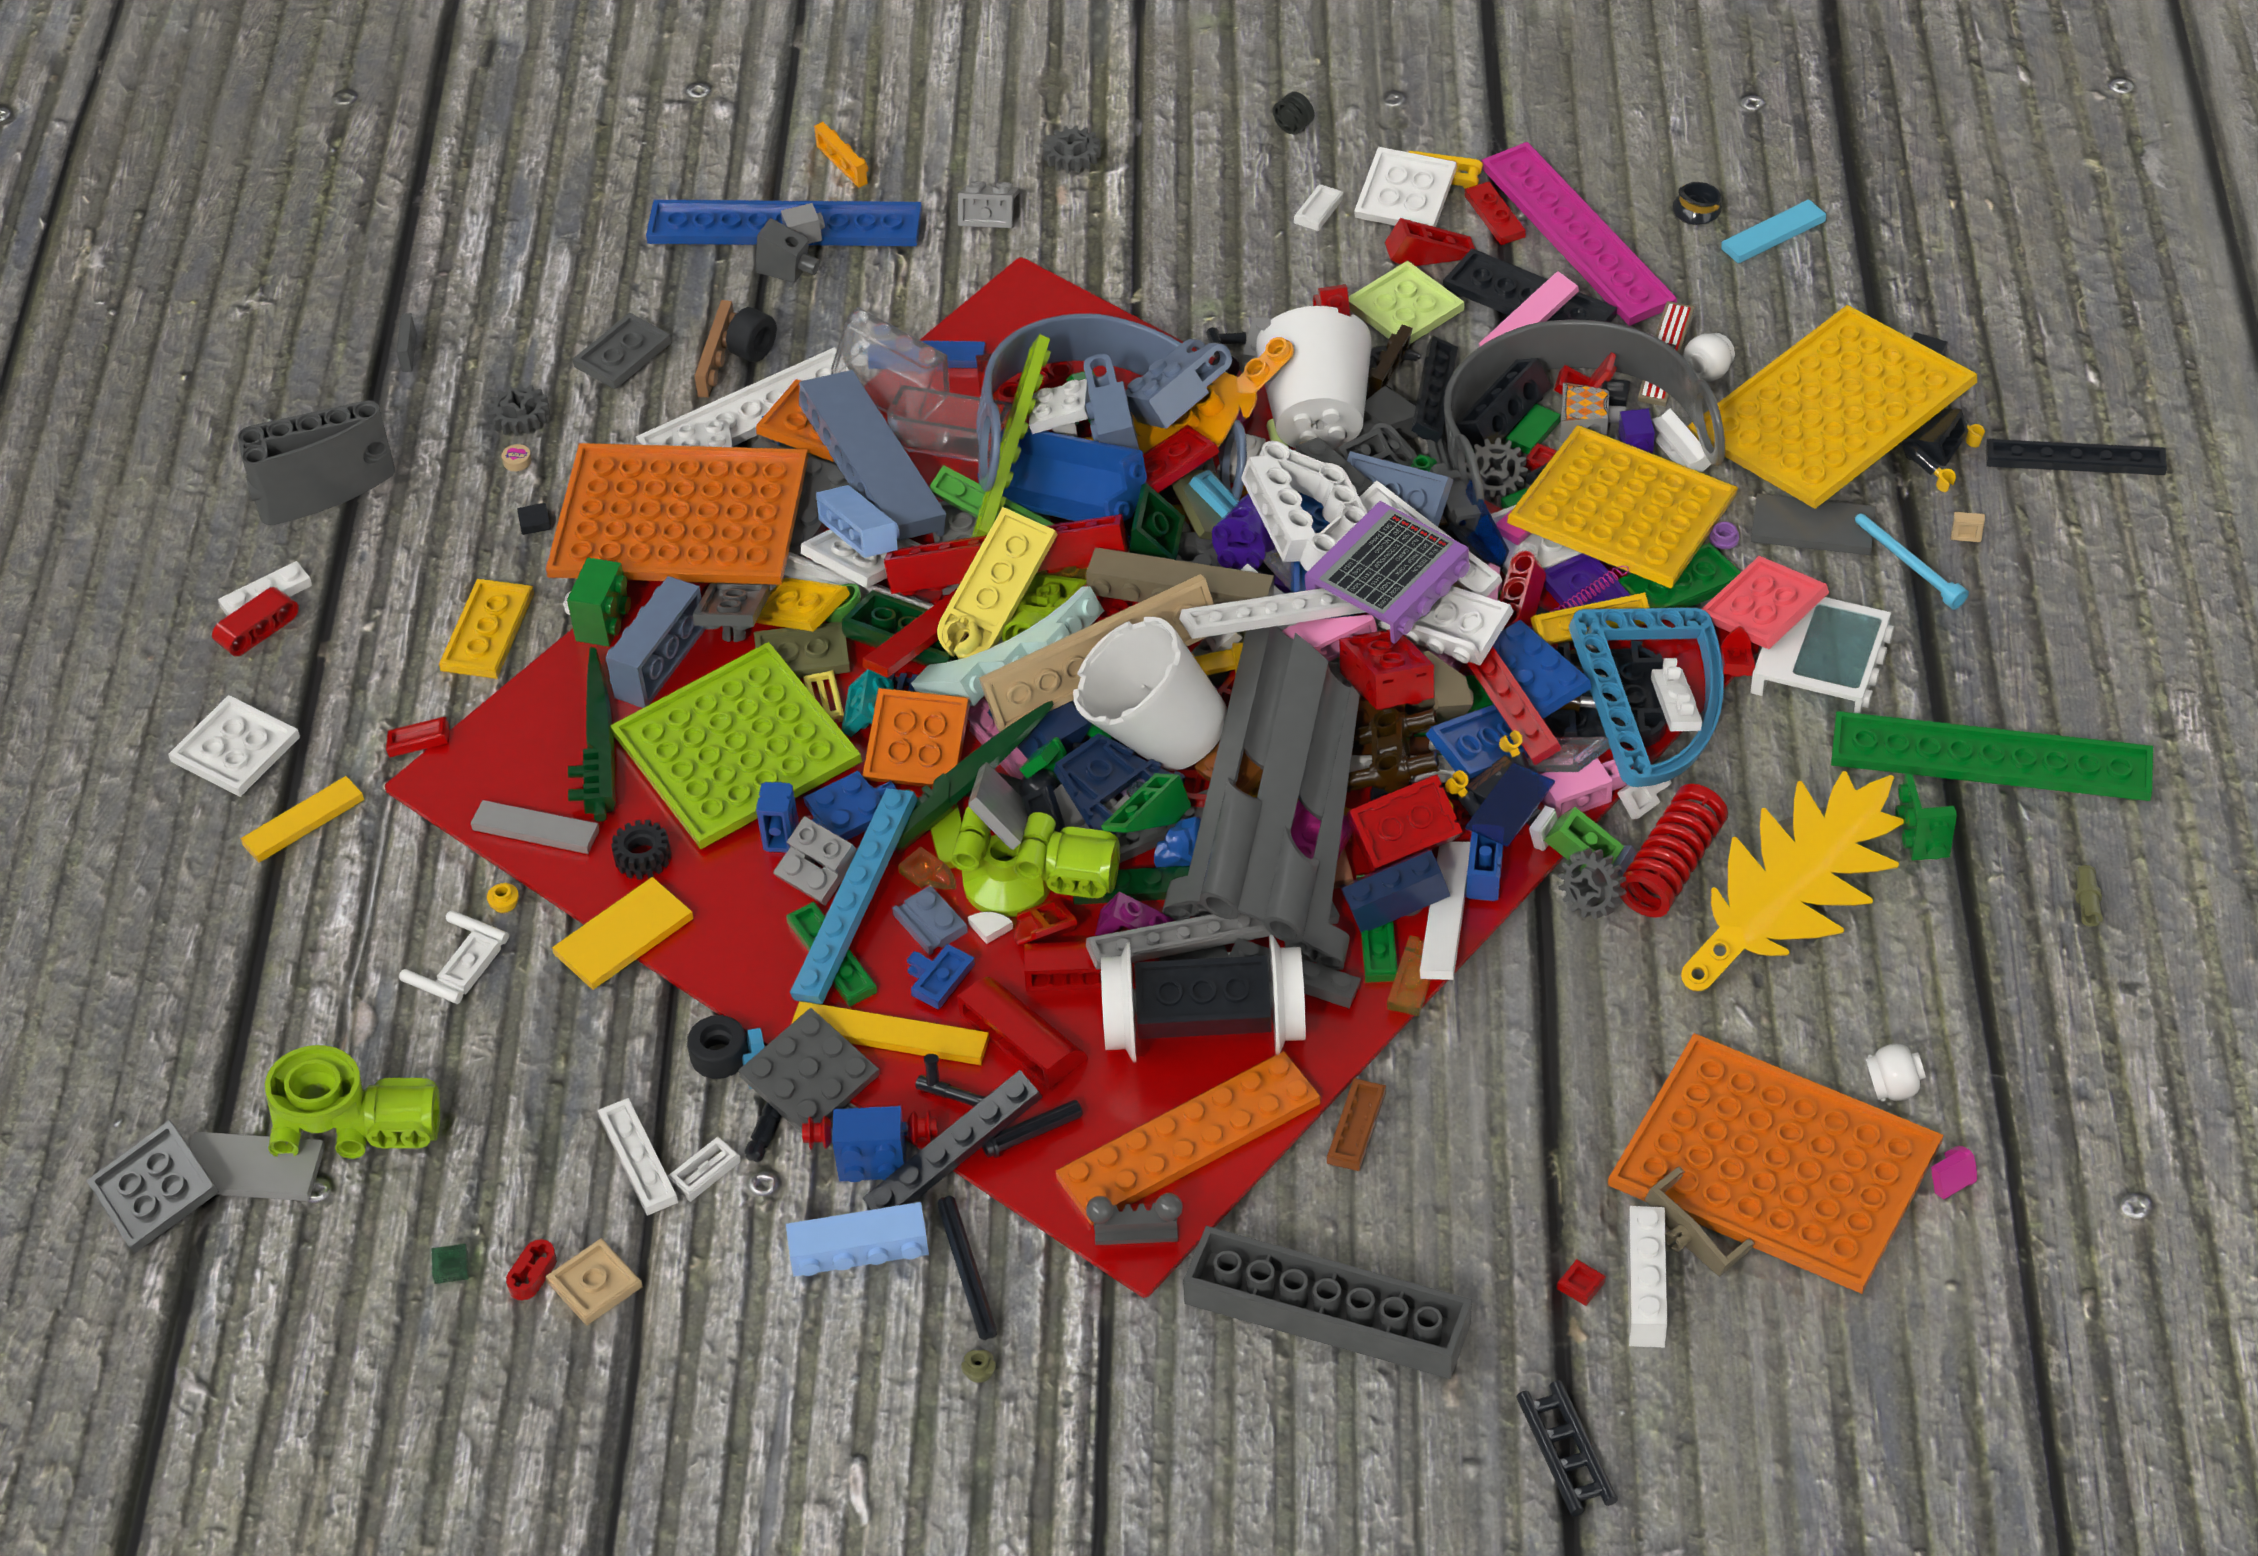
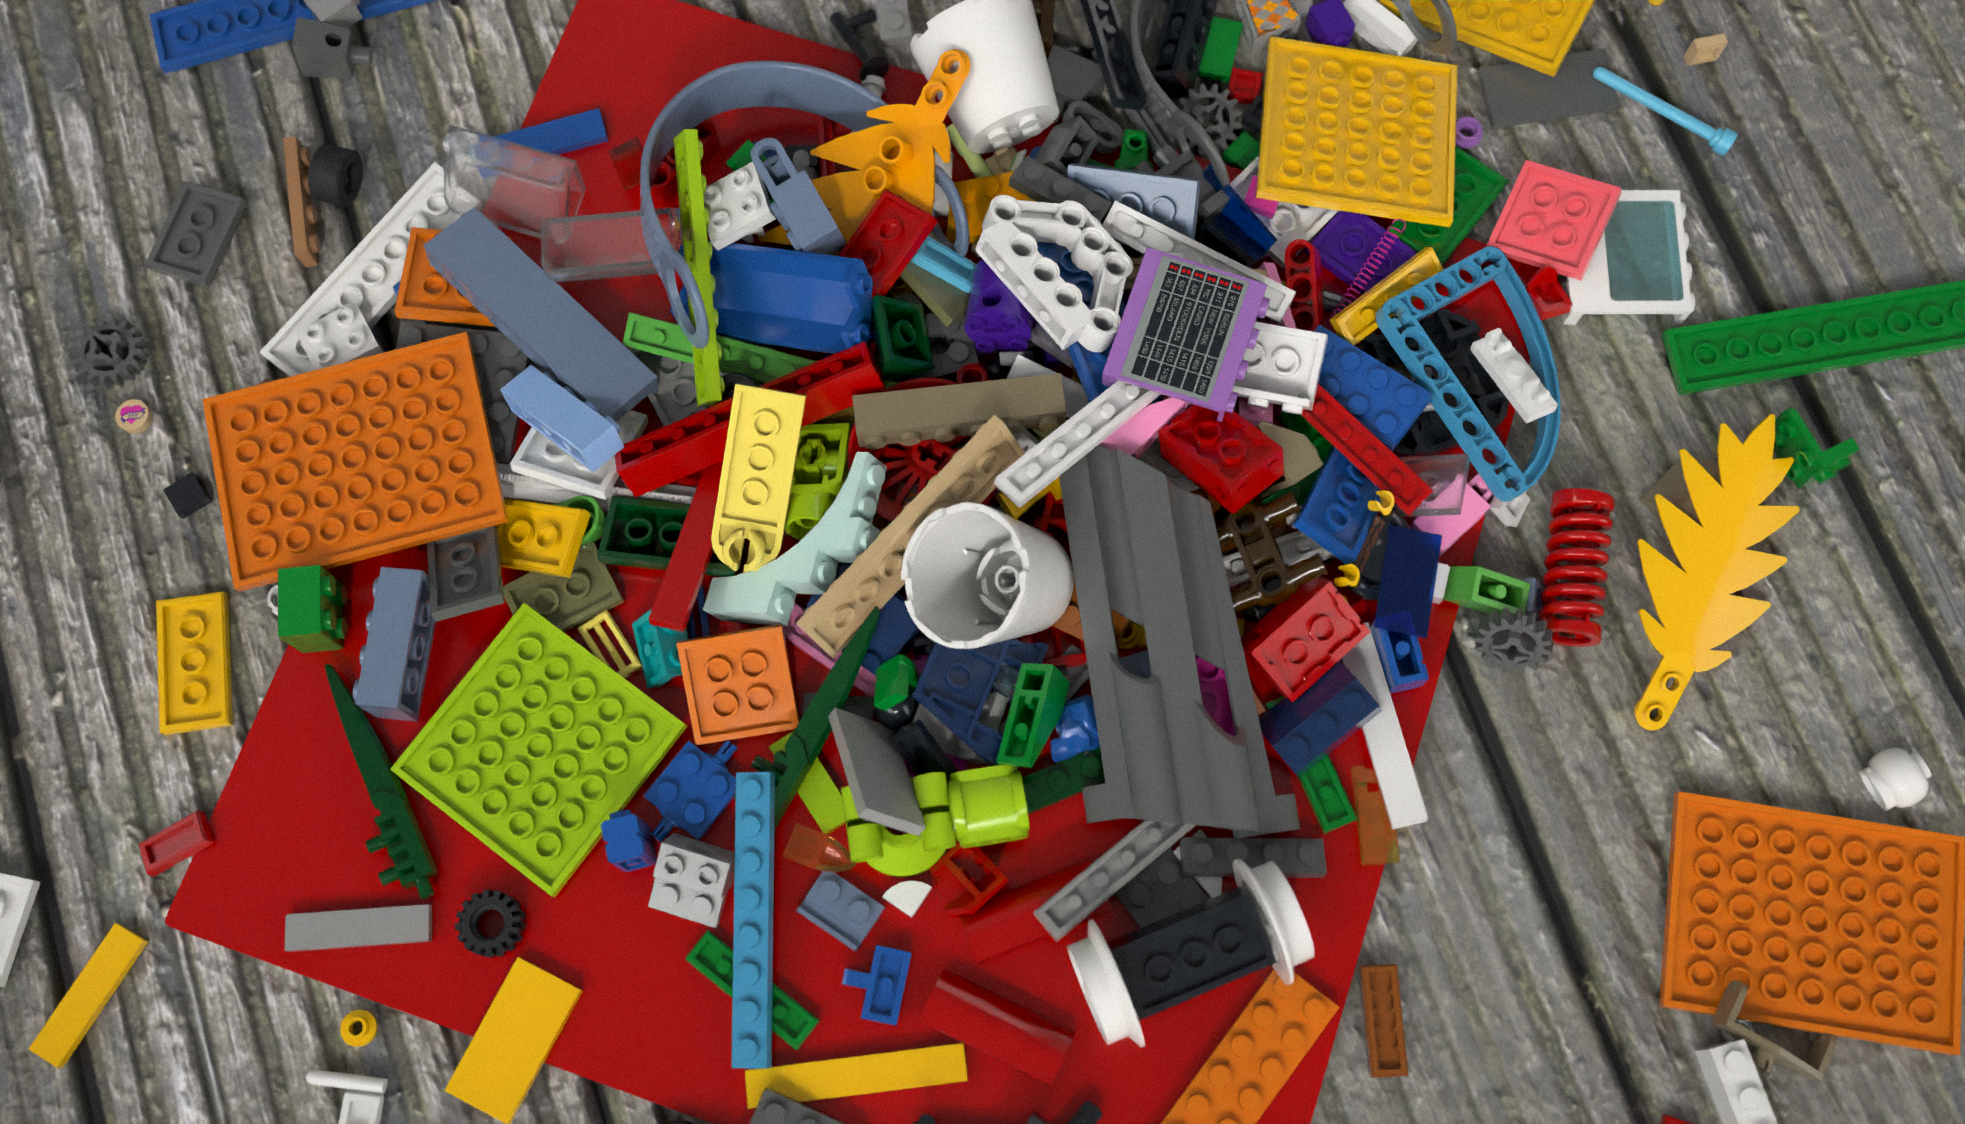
camera: 20 degrees left, 25 degrees up
magenta bracket [1095,892,1174,936] -> none
sand blue brick [1125,339,1232,429] -> none

